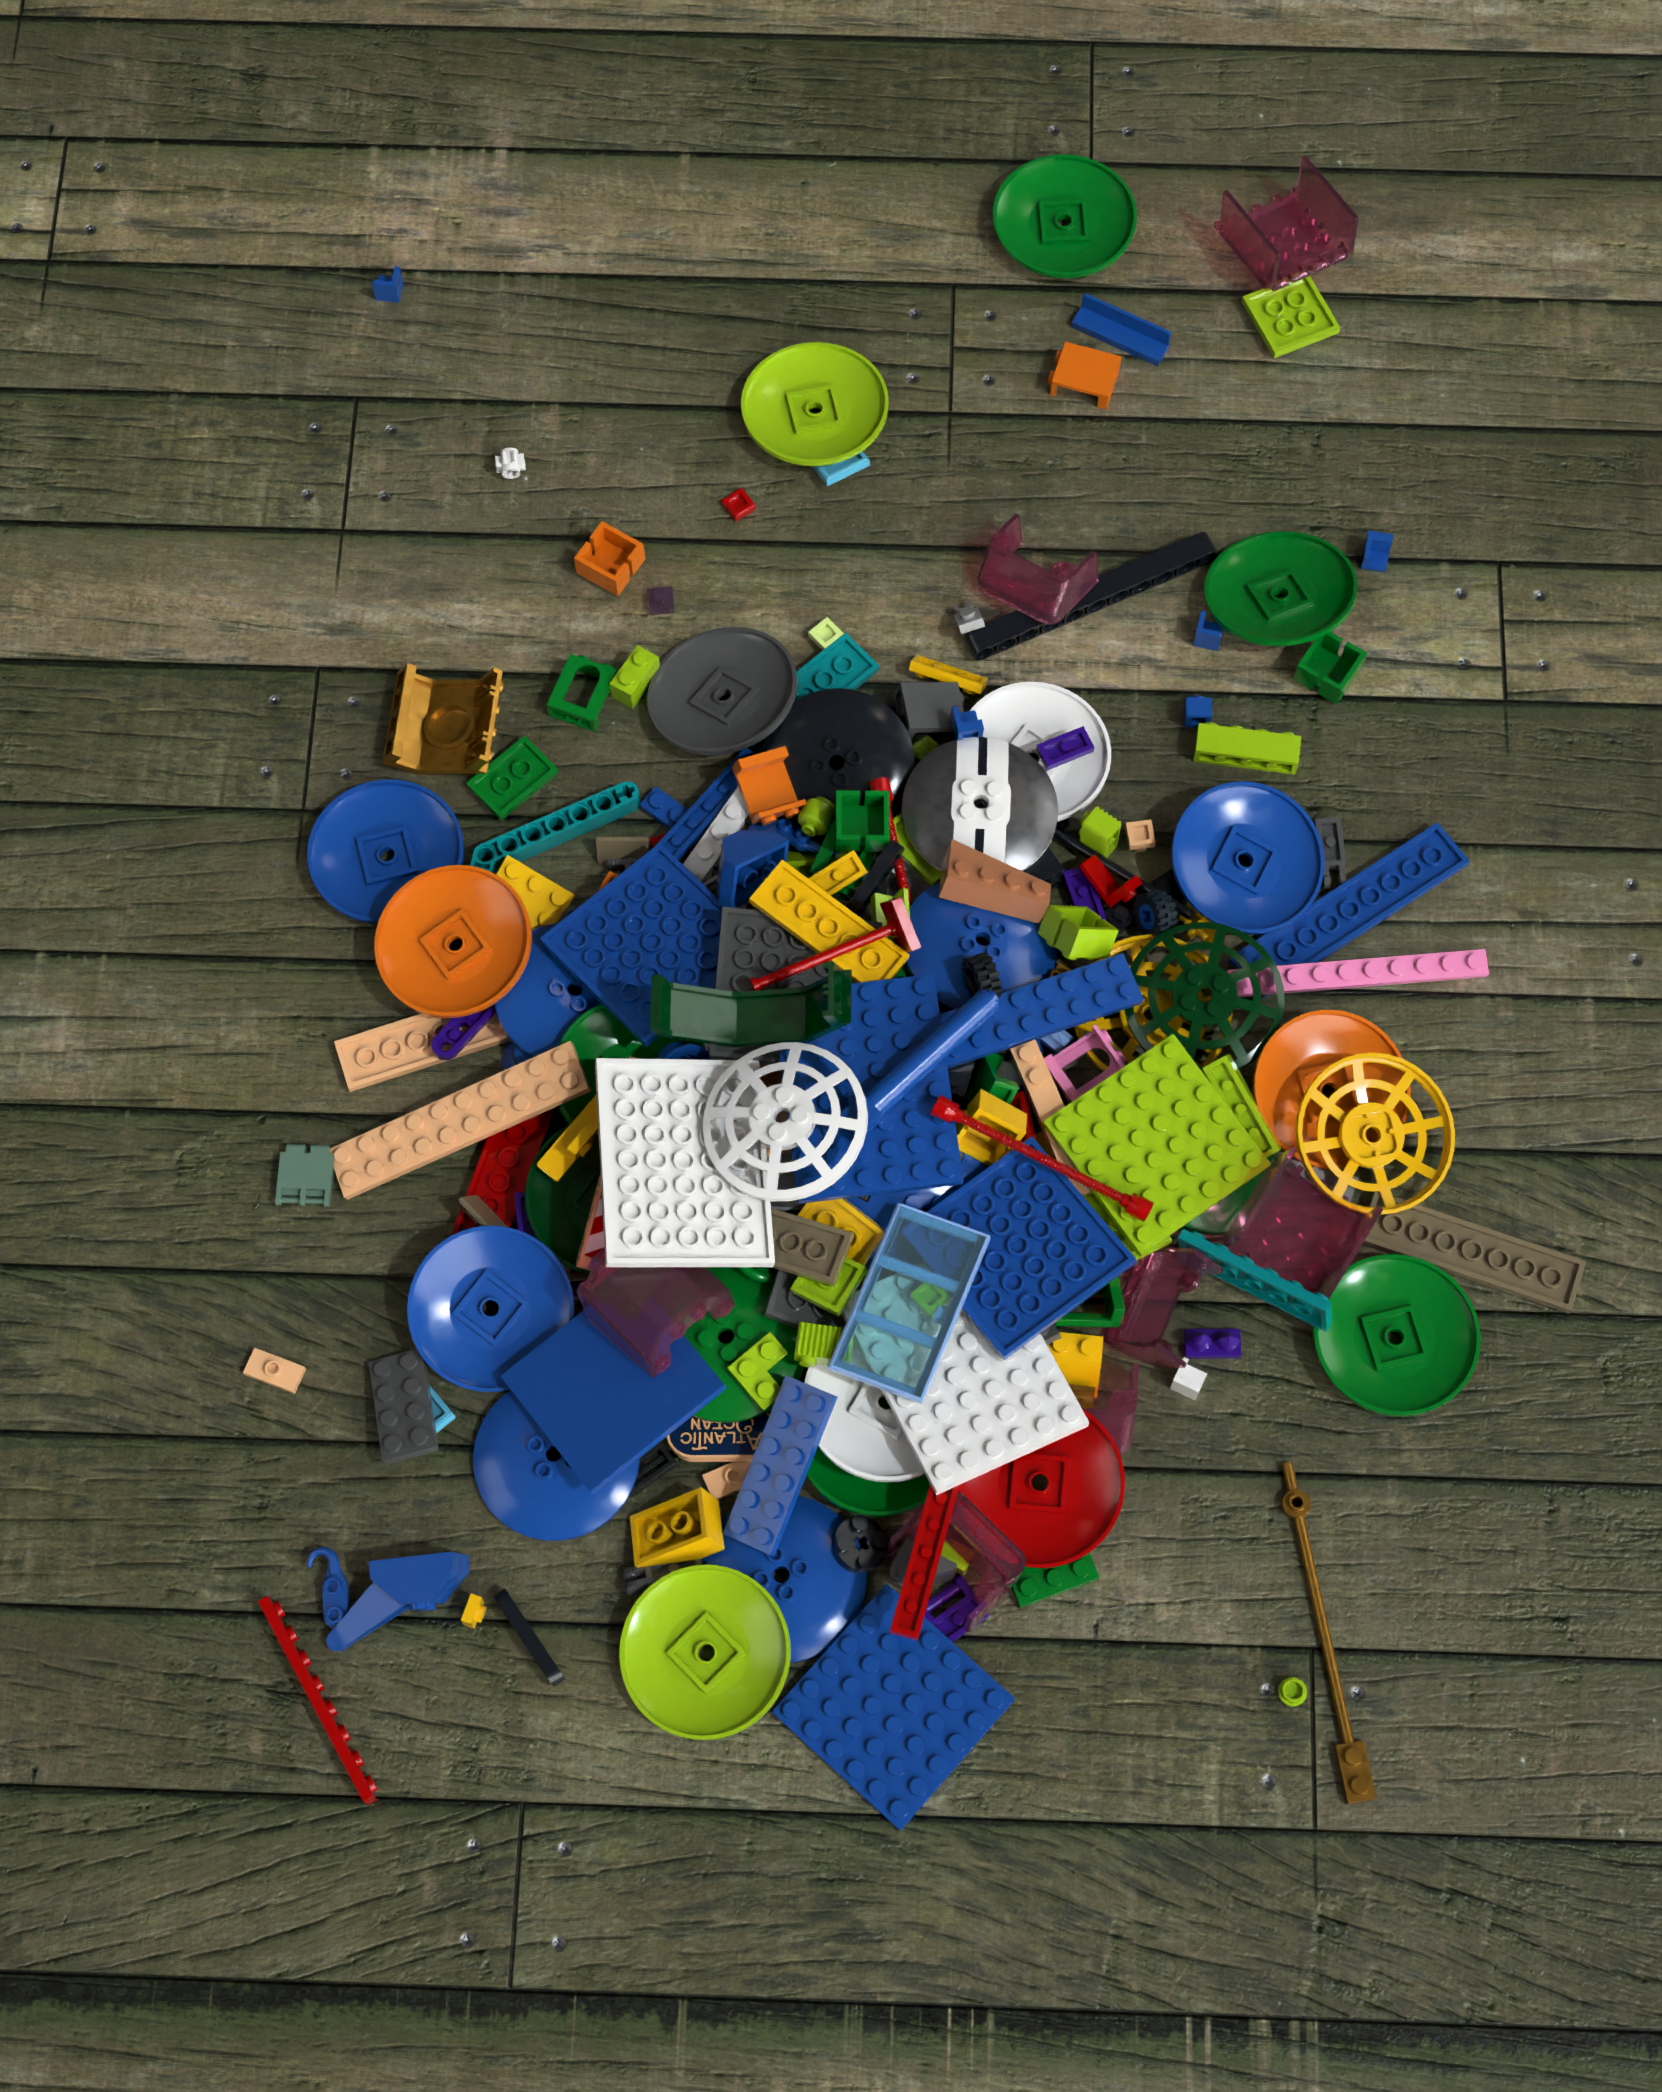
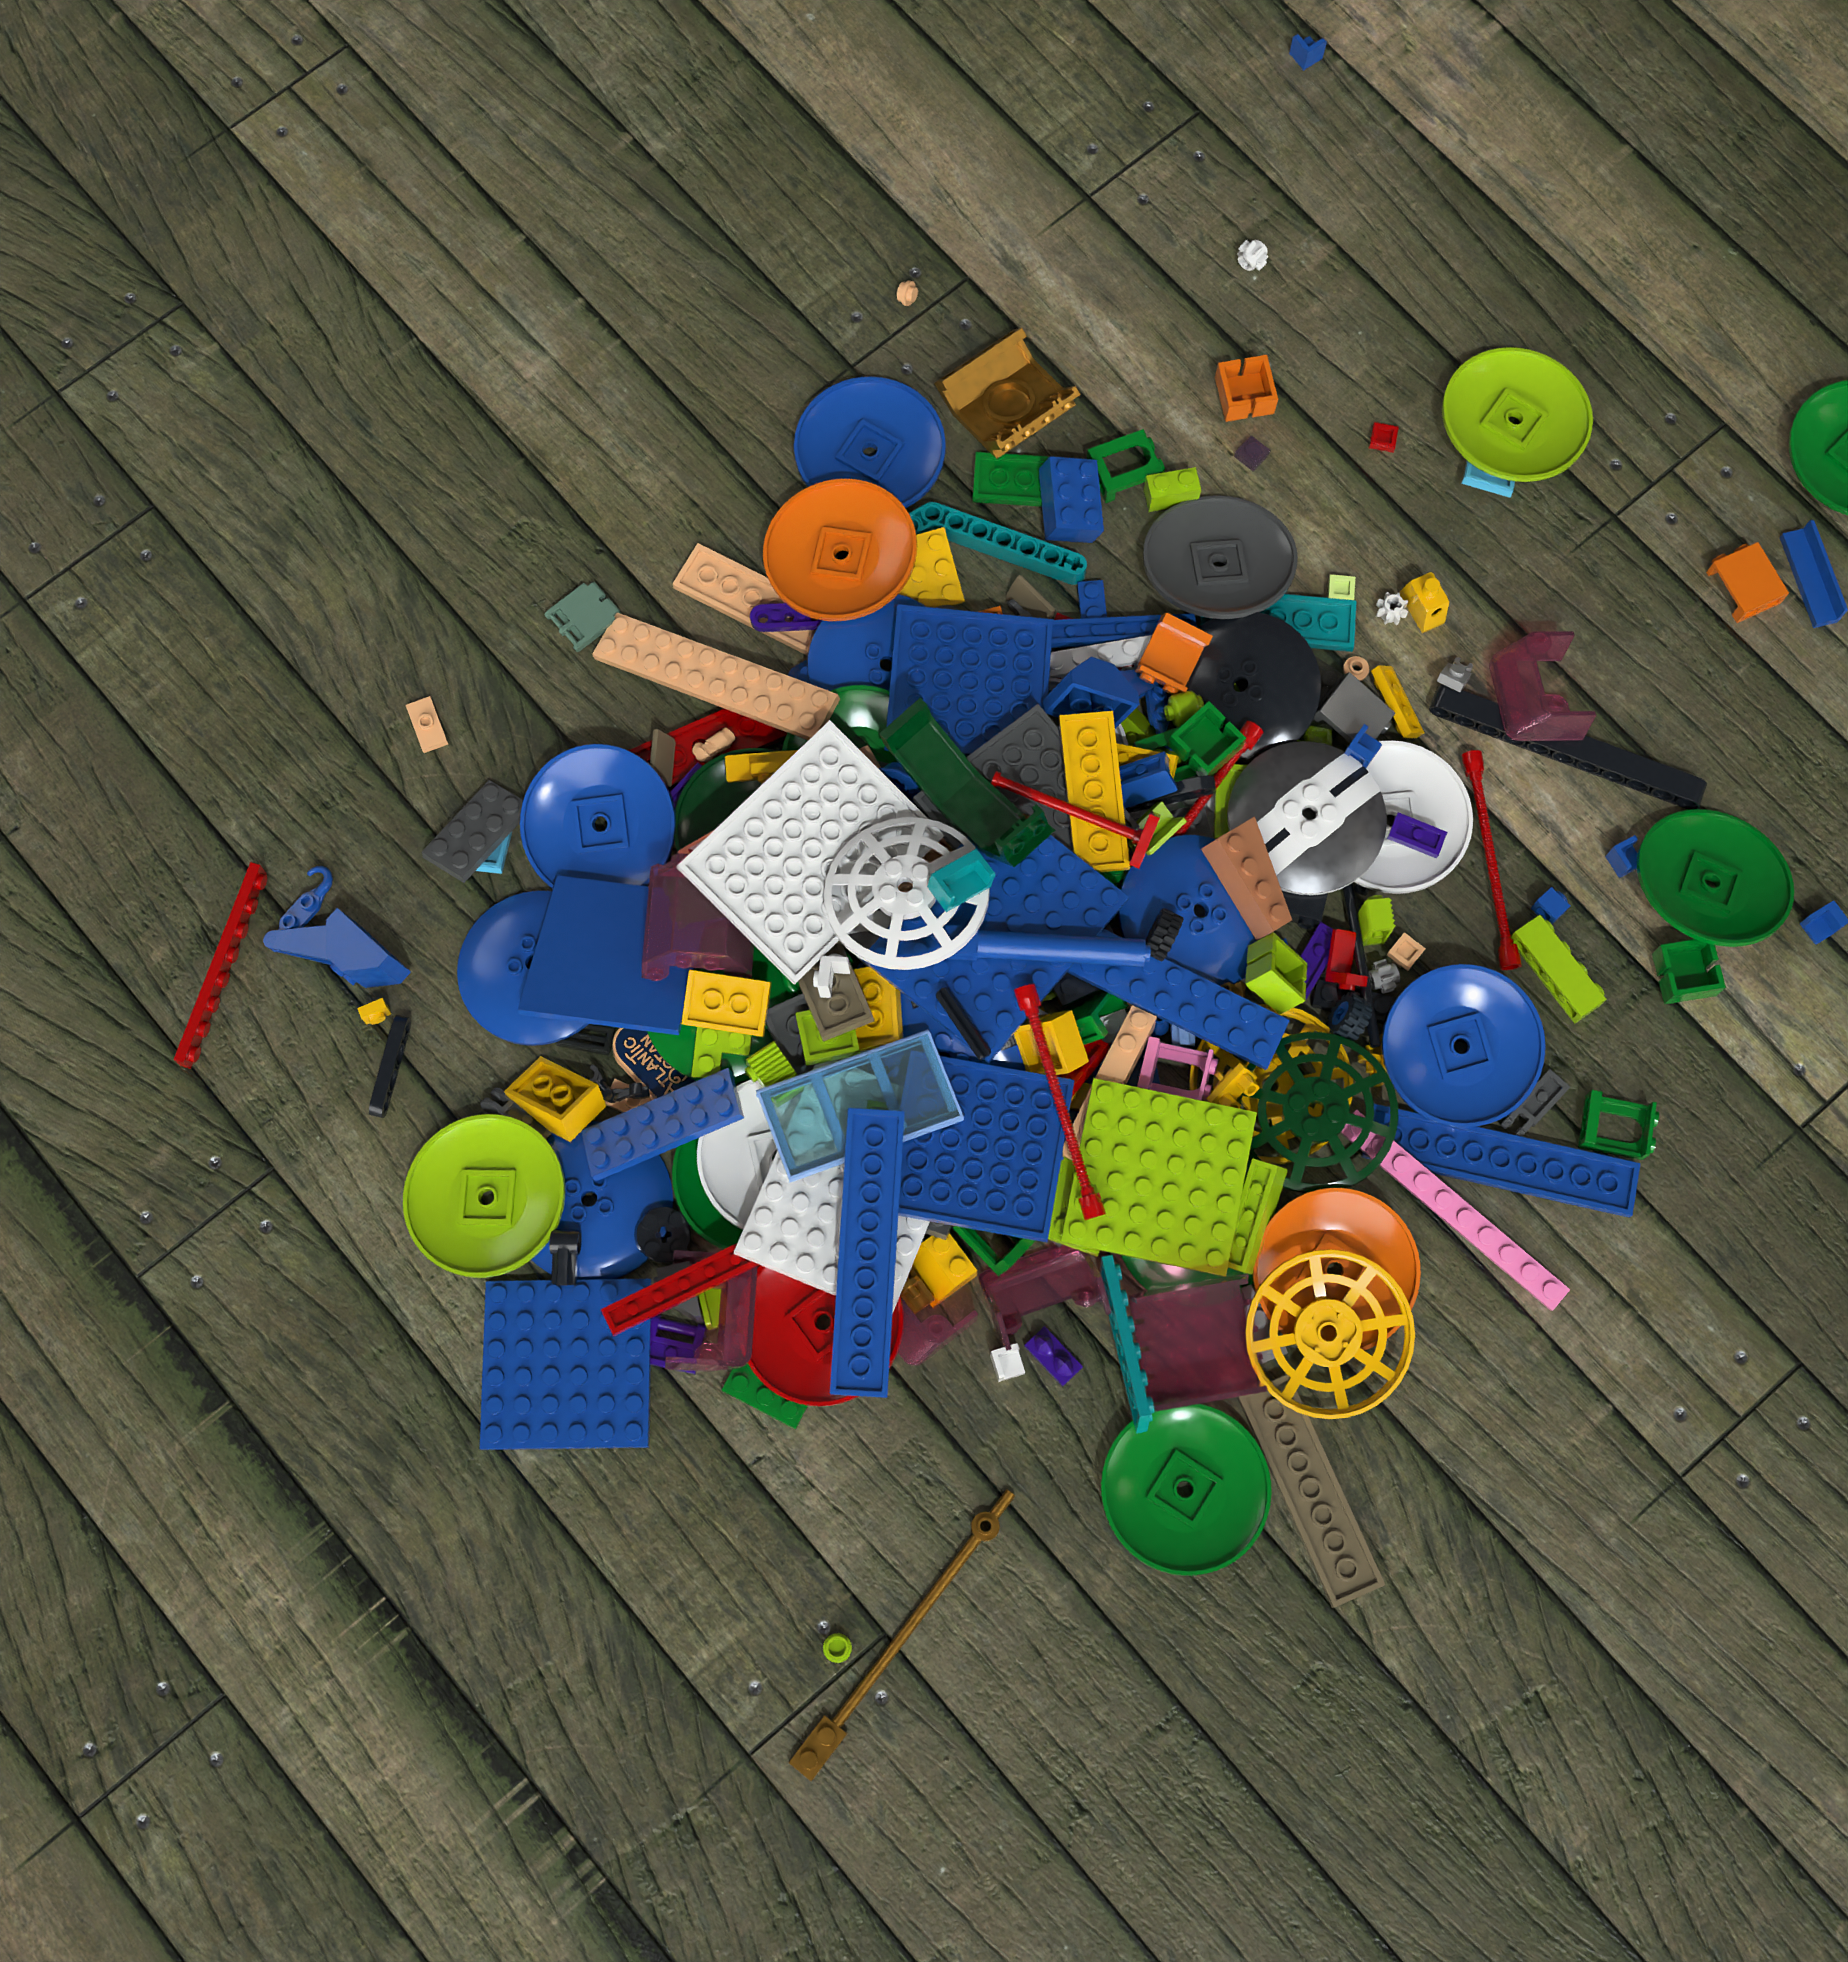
camera: 45 degrees right, 5 degrees up
none -> black piece [549,1229,582,1286]
none -> black piece [582,1065,649,1103]
none -> yellow plate [681,969,772,1037]
none -> light nougat arm [692,728,736,763]
none -> white bracket [813,954,851,998]
none -> blue plate [830,1108,905,1398]
none -> light nougat plate [897,280,918,306]
none -> teal panel [927,849,995,912]
none -> black axle [936,987,991,1060]
none -> blue brick [1039,457,1104,543]
none -> blue panel [1119,751,1178,808]
none -> yellow hips [1206,1063,1259,1109]
none -> light nougat plate [1343,656,1369,681]
none -> light grey gear [1368,959,1400,994]
none -> white gear [1376,592,1408,625]
none -> yellow torso [1399,572,1449,633]
none -> red hose [1461,750,1522,970]
none -> green panel [1578,1090,1659,1160]

